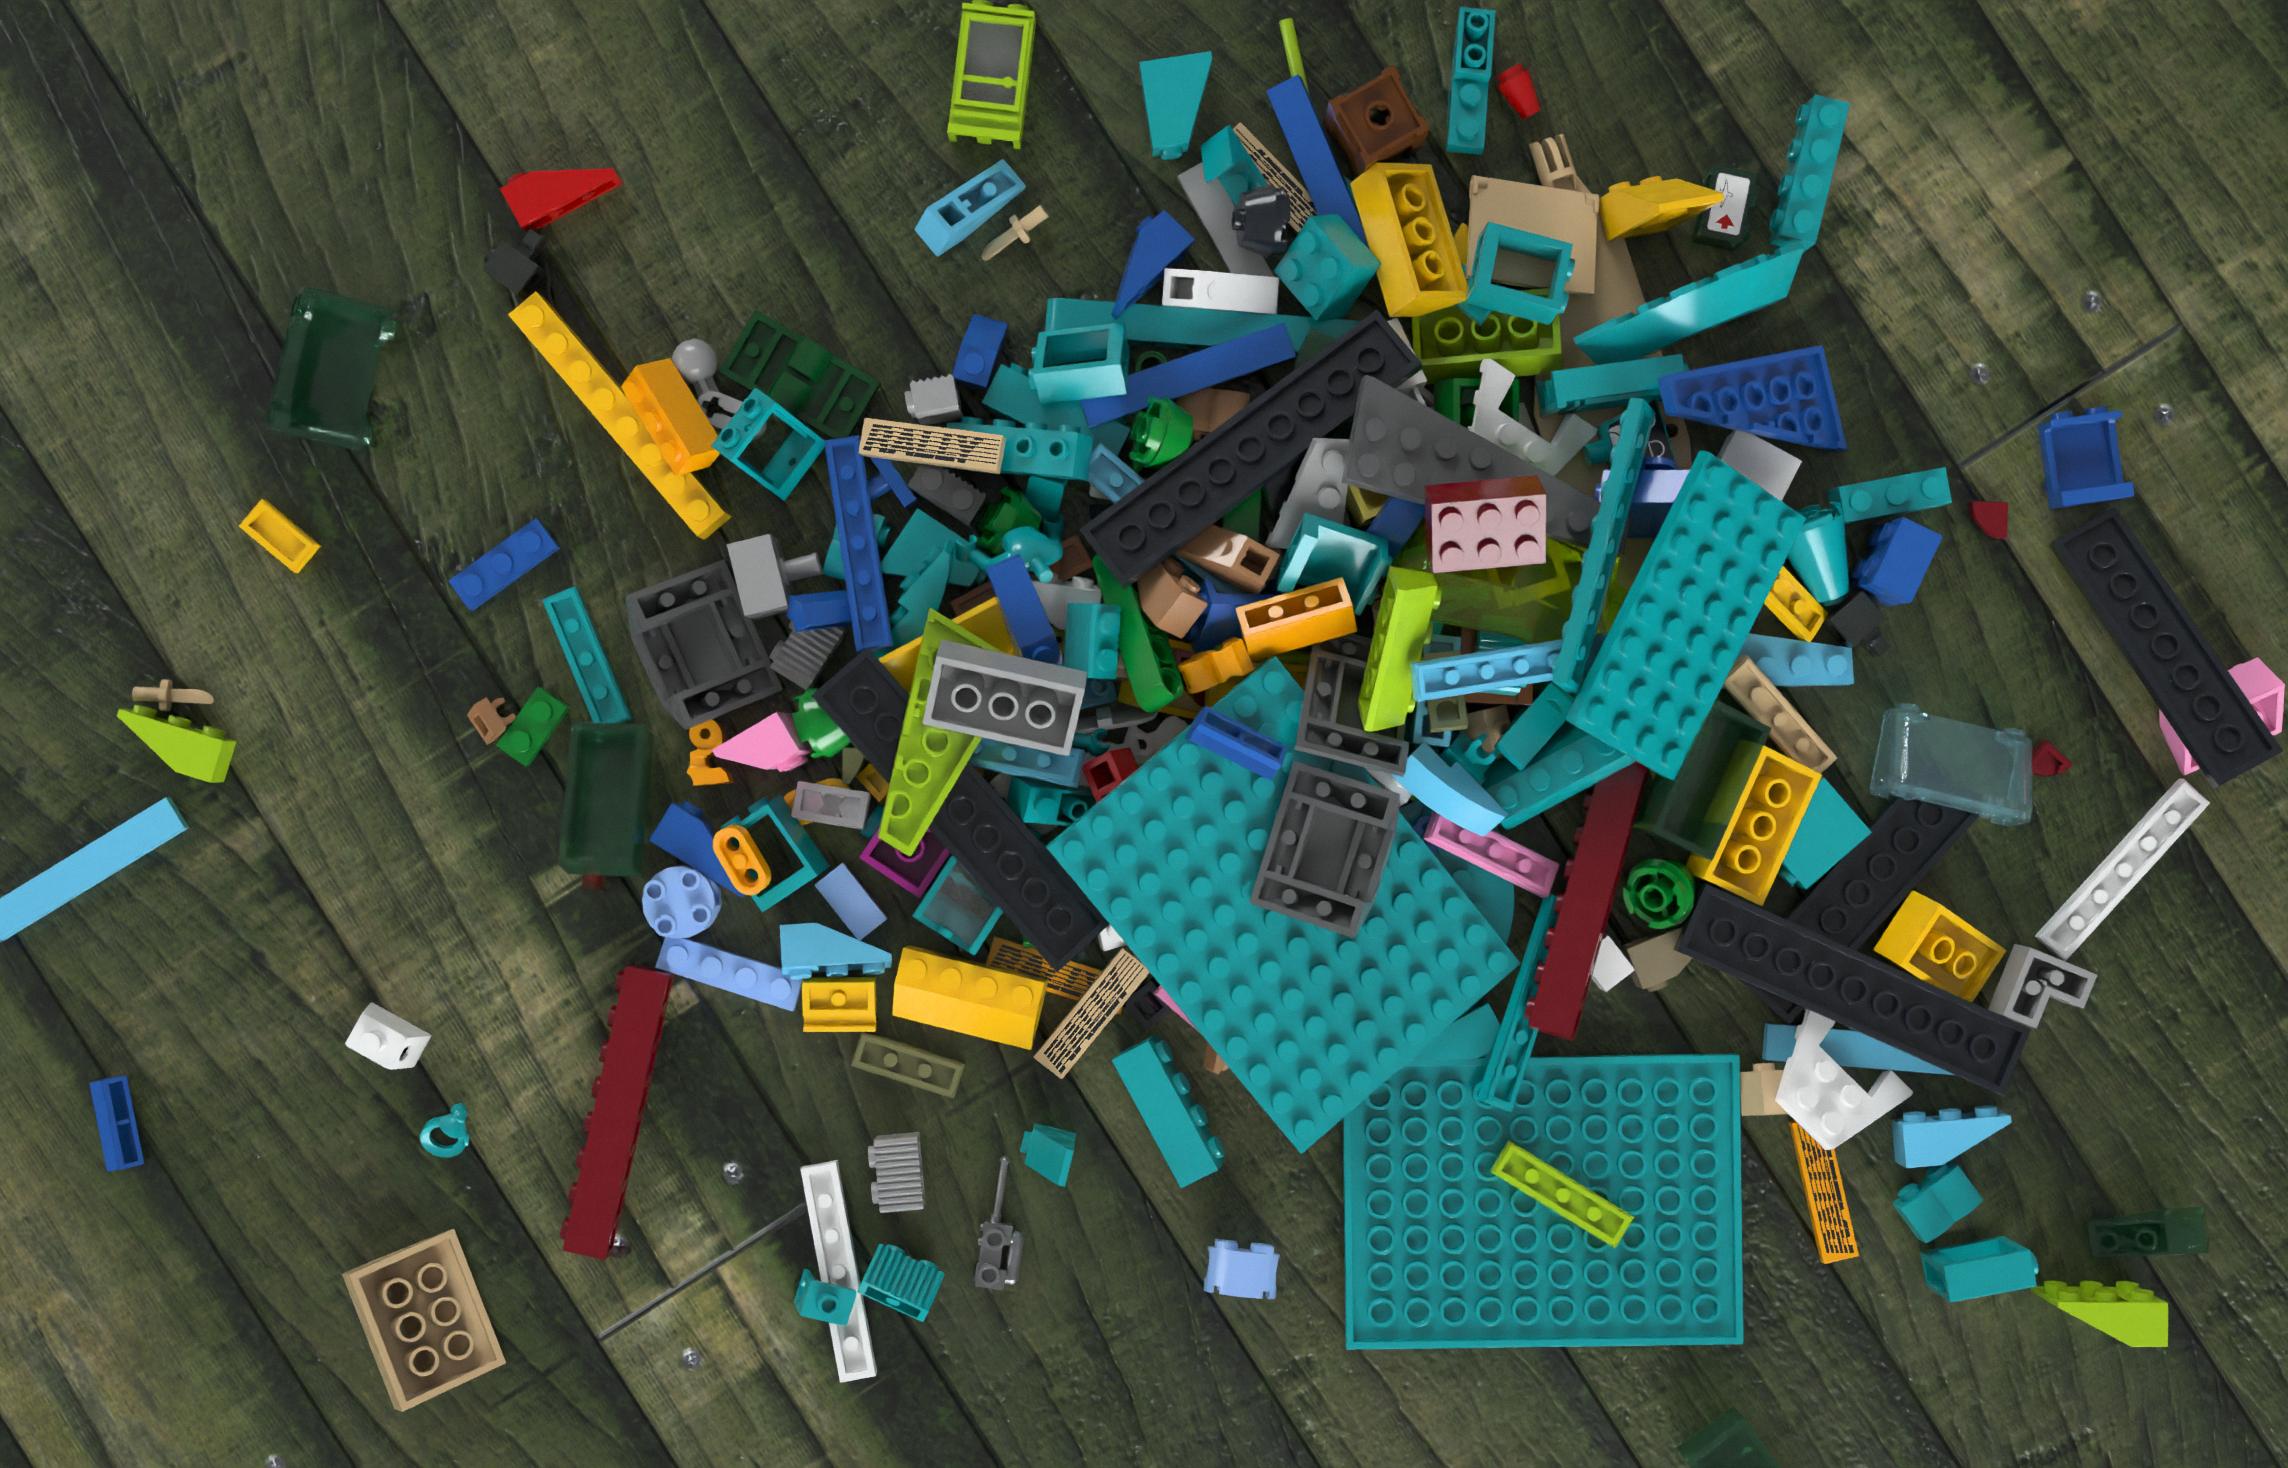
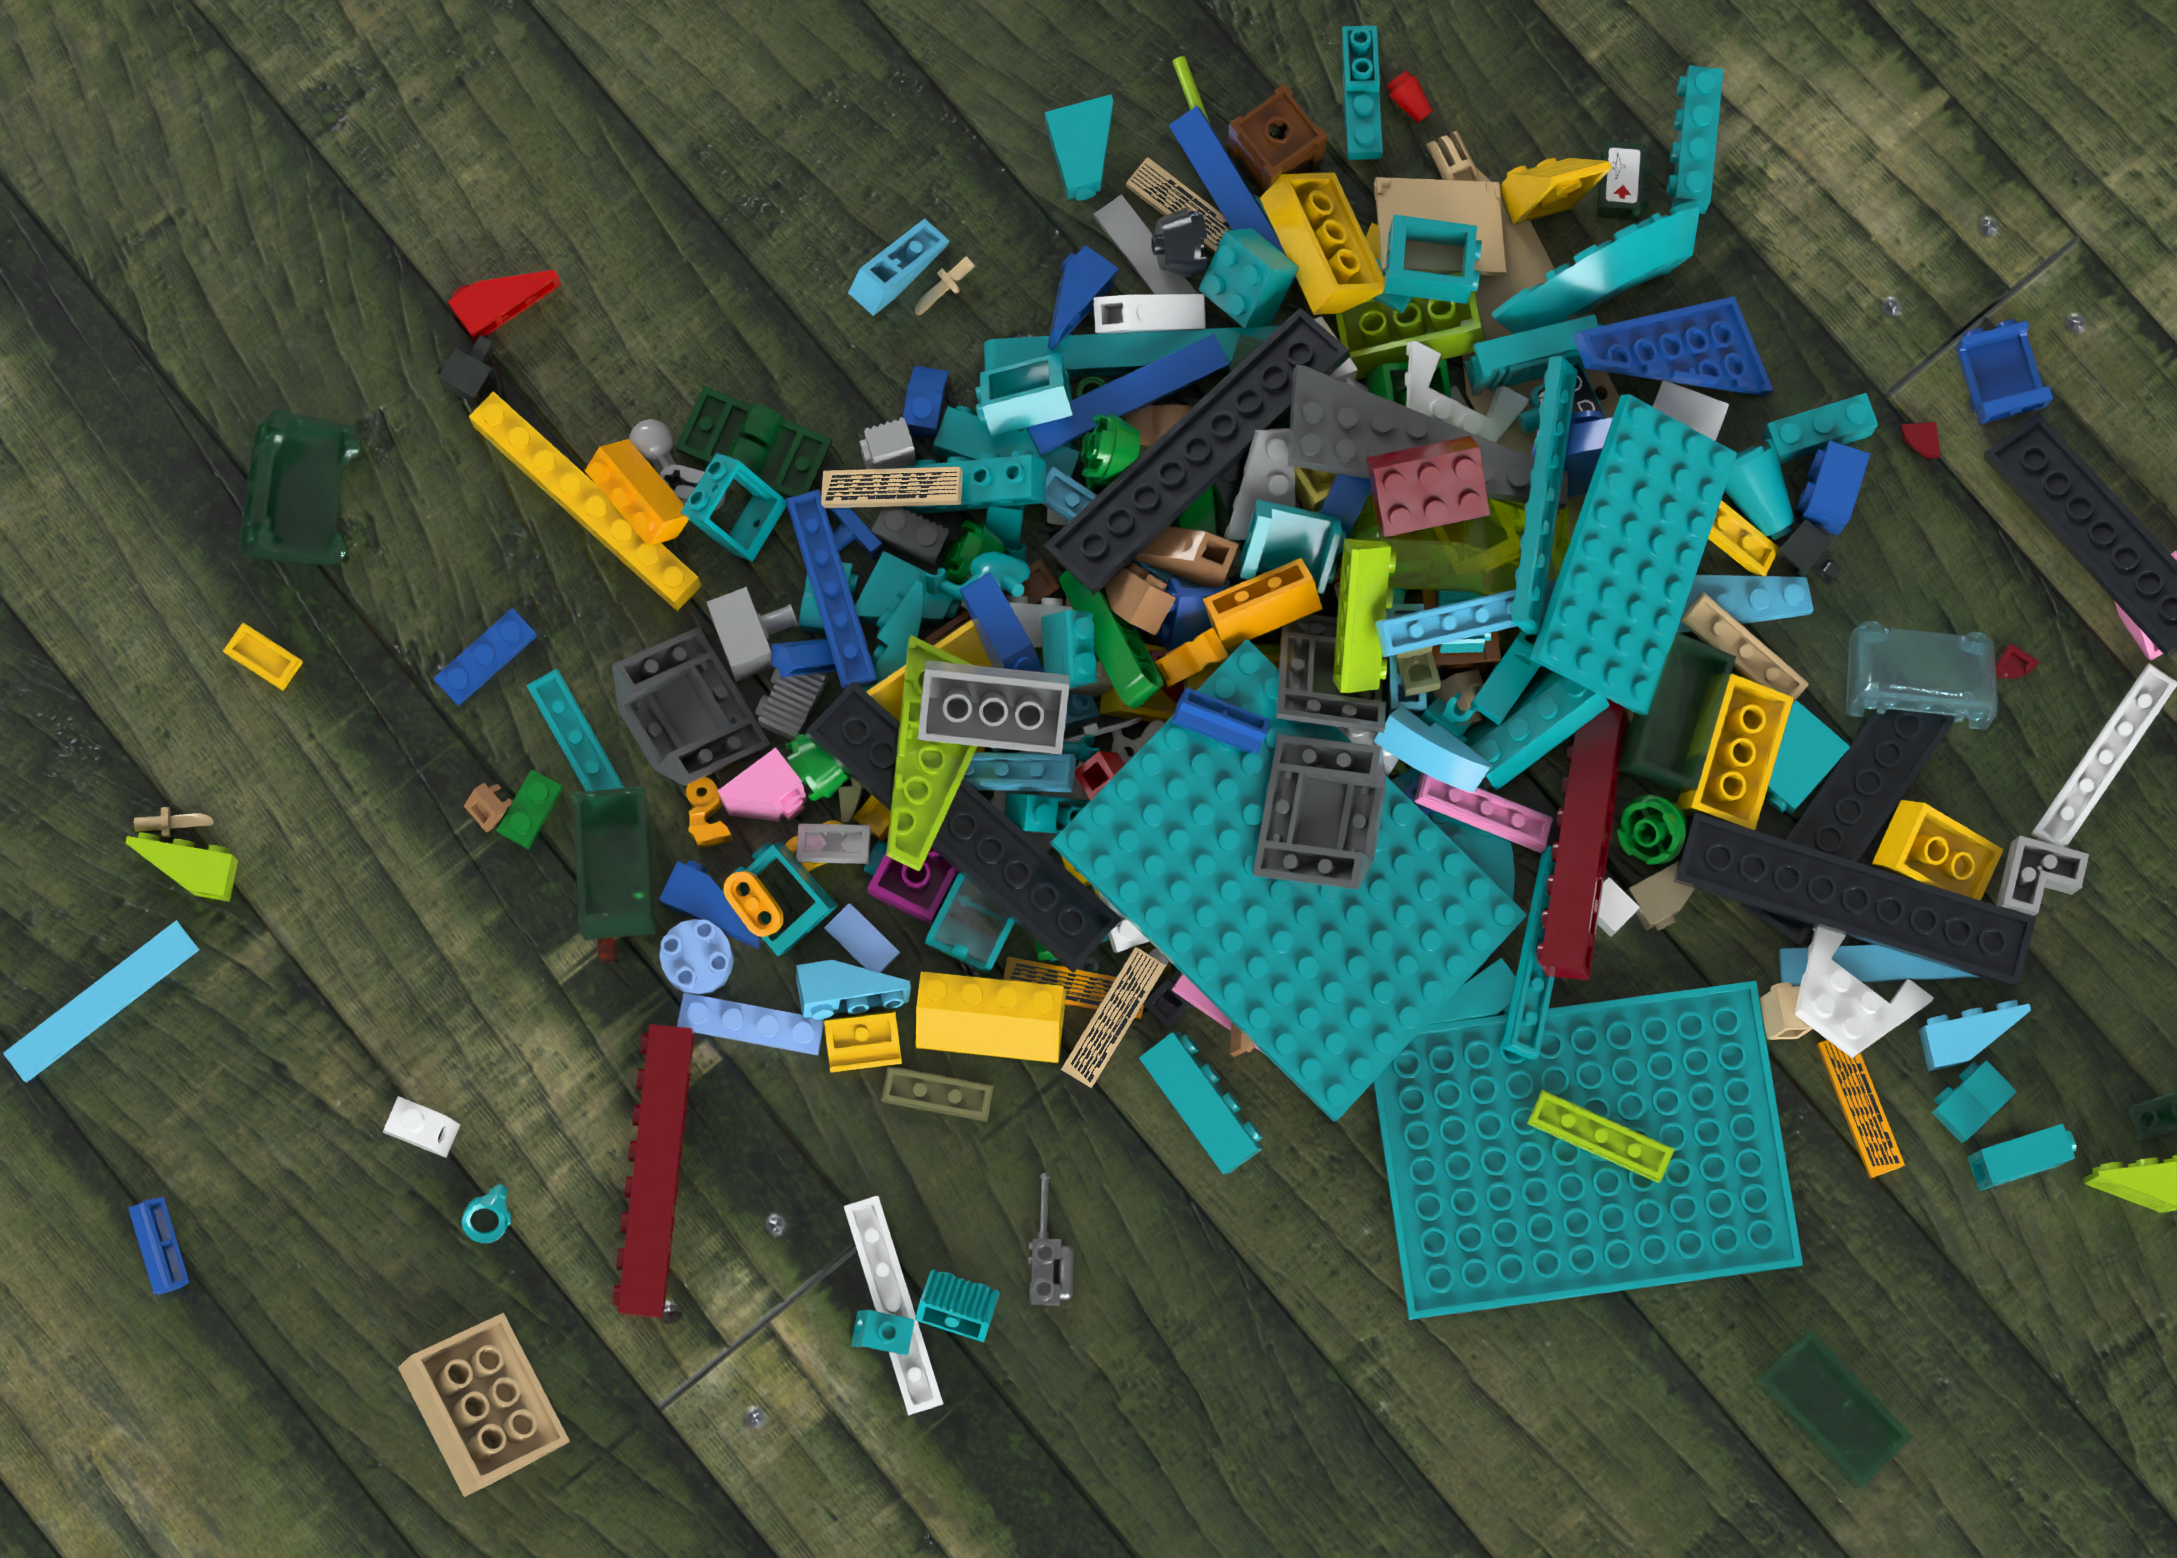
camera: 15 degrees left, 10 degrees down
light grey brick [868,1132,926,1213] -> none
lime door [947,0,1036,149] -> none
teal slope [1020,1123,1076,1187] -> none
teal slope [1200,125,1269,207] -> none
light blue brick [1203,1239,1280,1299] -> none

